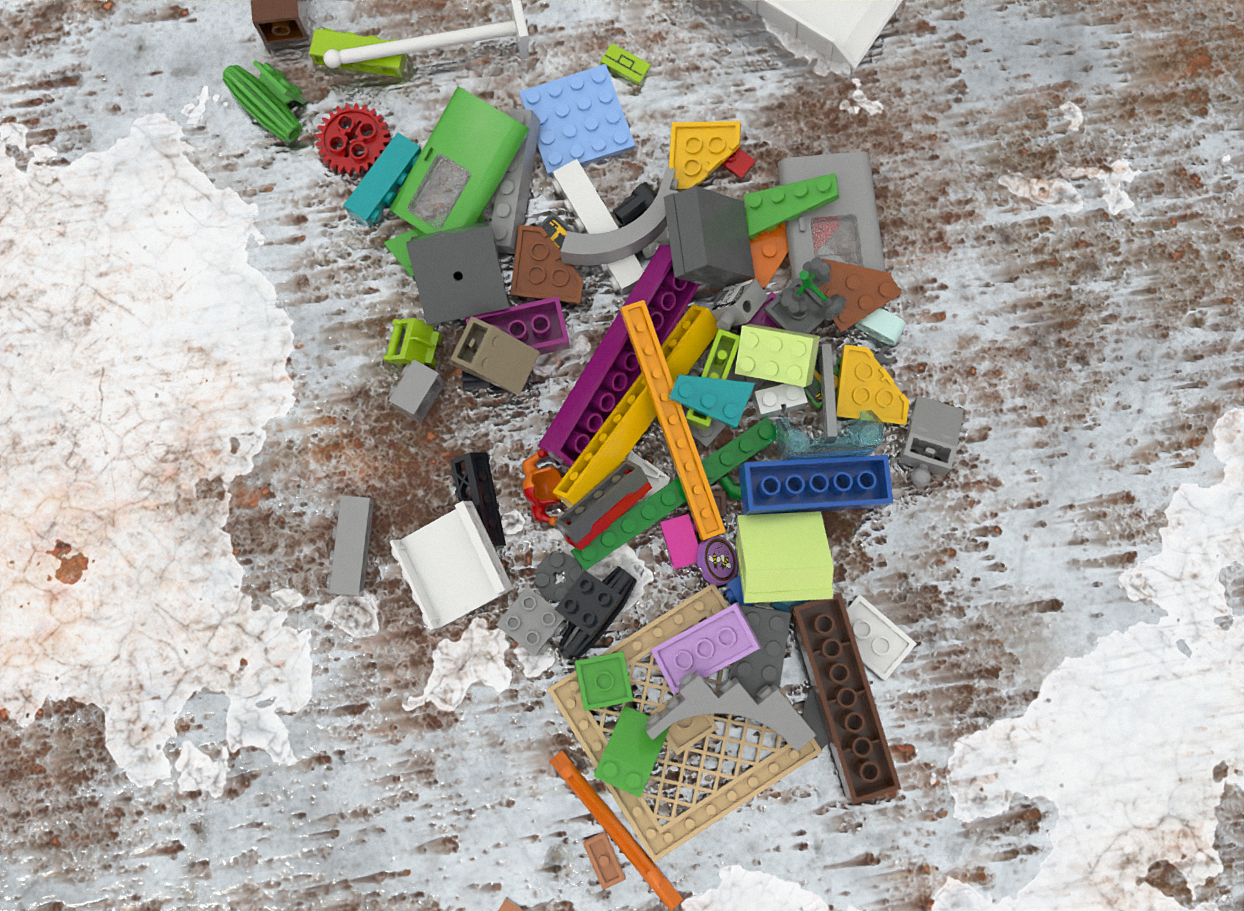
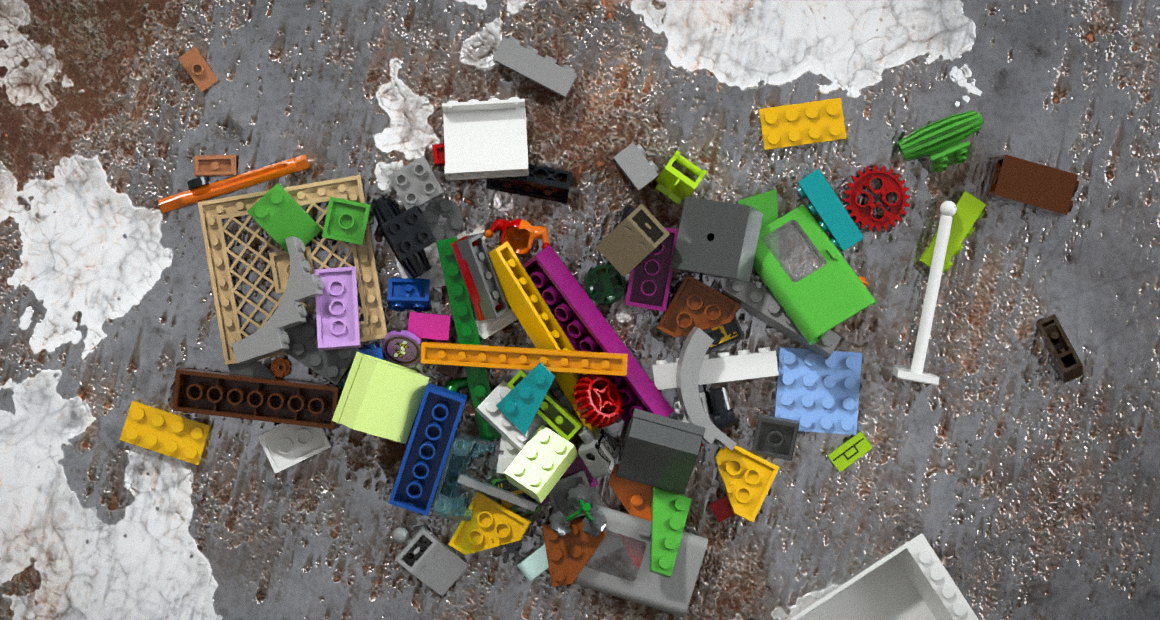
camera: 115 degrees right, 10 degrees up
none -> yellow plate [120,400,211,465]
none -> black tile [187,176,209,190]
none -> orange plate [270,357,291,378]
none -> blue bracket [387,278,430,312]
none -> red plate [432,144,445,167]
none -> white plate [475,380,548,452]
none -> red gear [572,374,624,428]
none -> dark green dish [585,264,626,305]
none -> dark grey tile [751,414,800,461]
none -> yellow plate [759,98,846,150]

